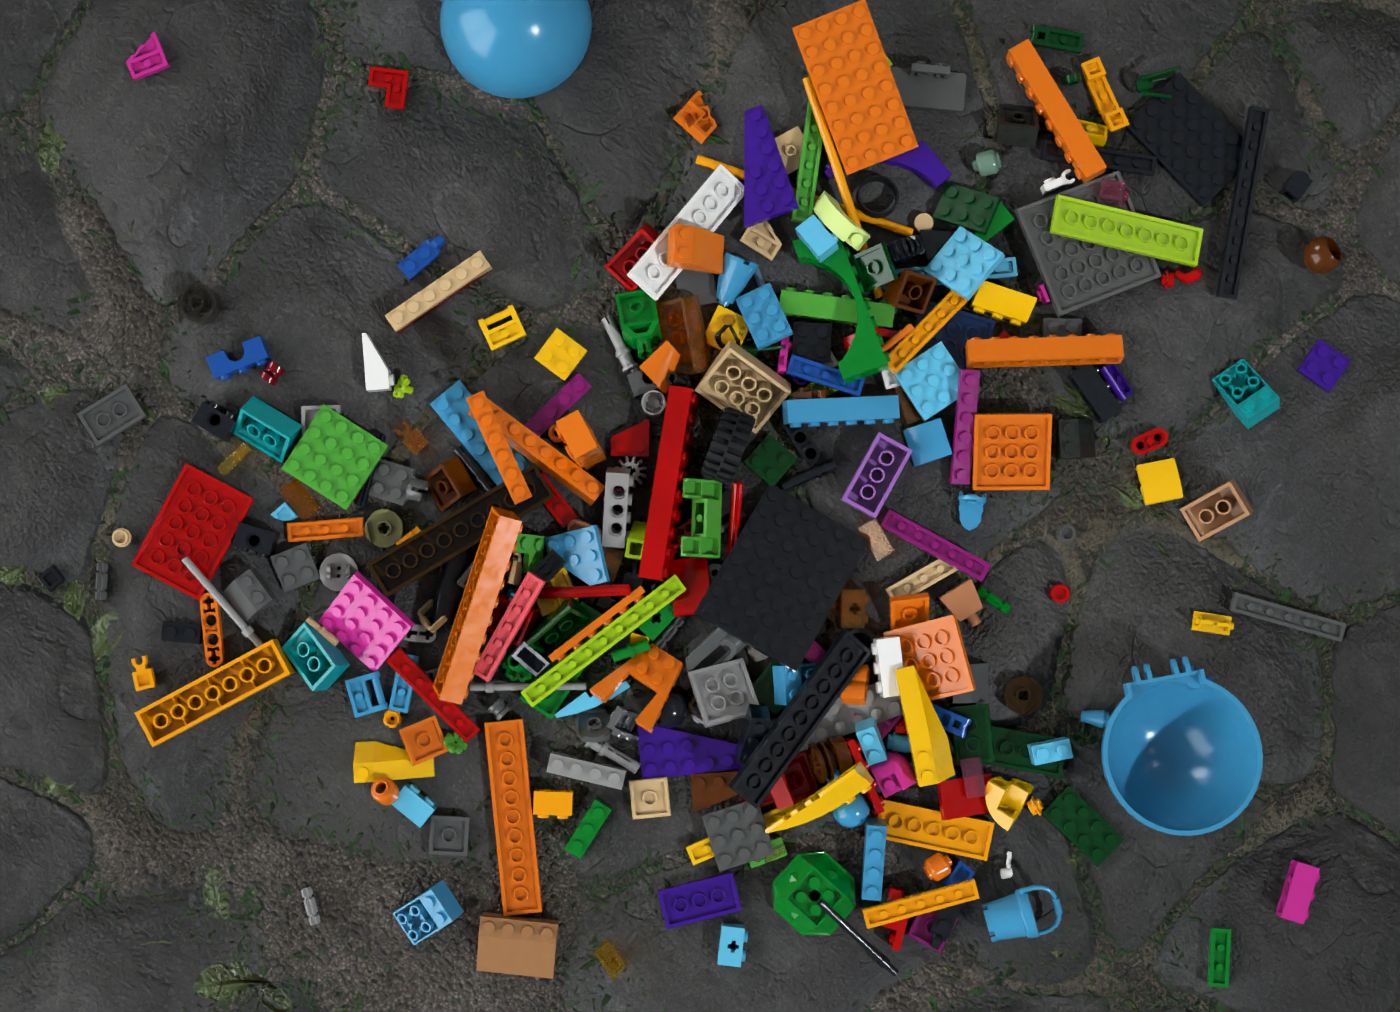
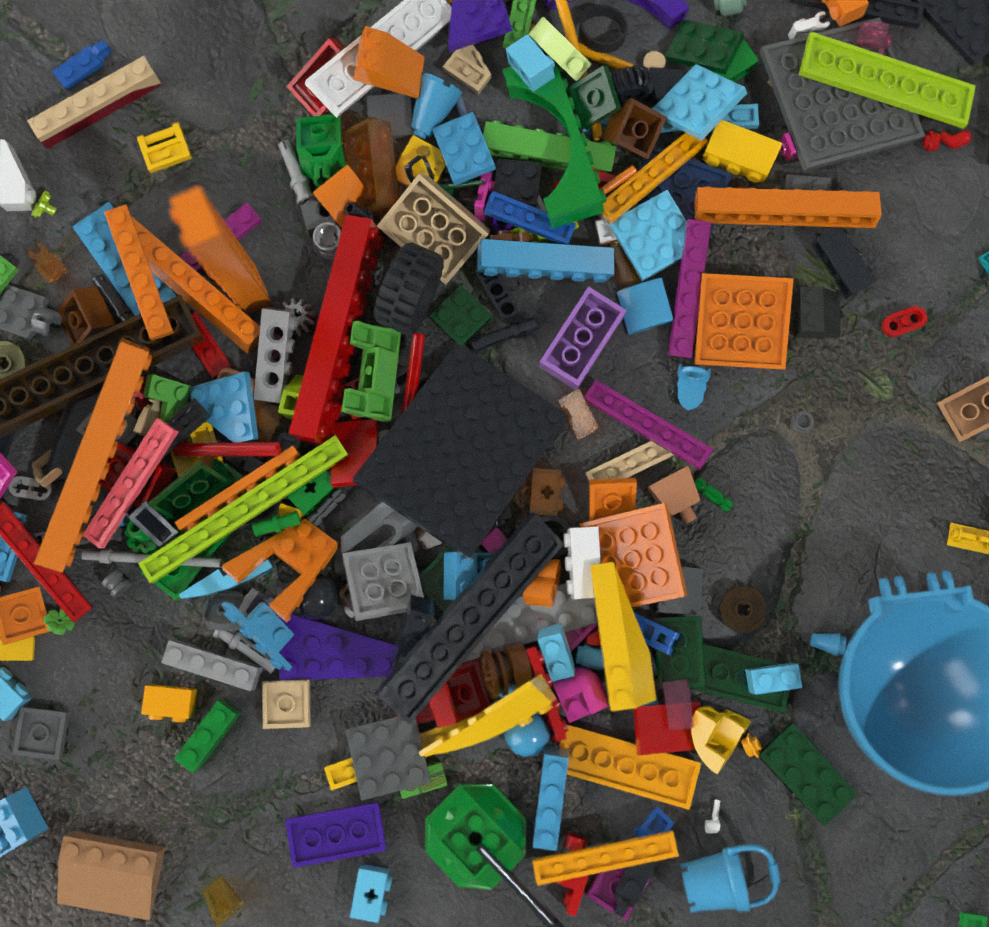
camera: 10 degrees right, 5 degrees down
orange plate [484,718,543,916] -> none
yellow plate [534,328,588,381] -> none
red wing [611,420,650,457] -> none
reddish brown wing [690,771,739,813] -> none
orange head [923,852,953,881] -> none
red tile [1050,584,1070,603] -> none
dark purple plate [1099,364,1134,401] -> none
yellow slope [1136,458,1183,505] -> none
none -> dark azure bracket [221,602,294,671]

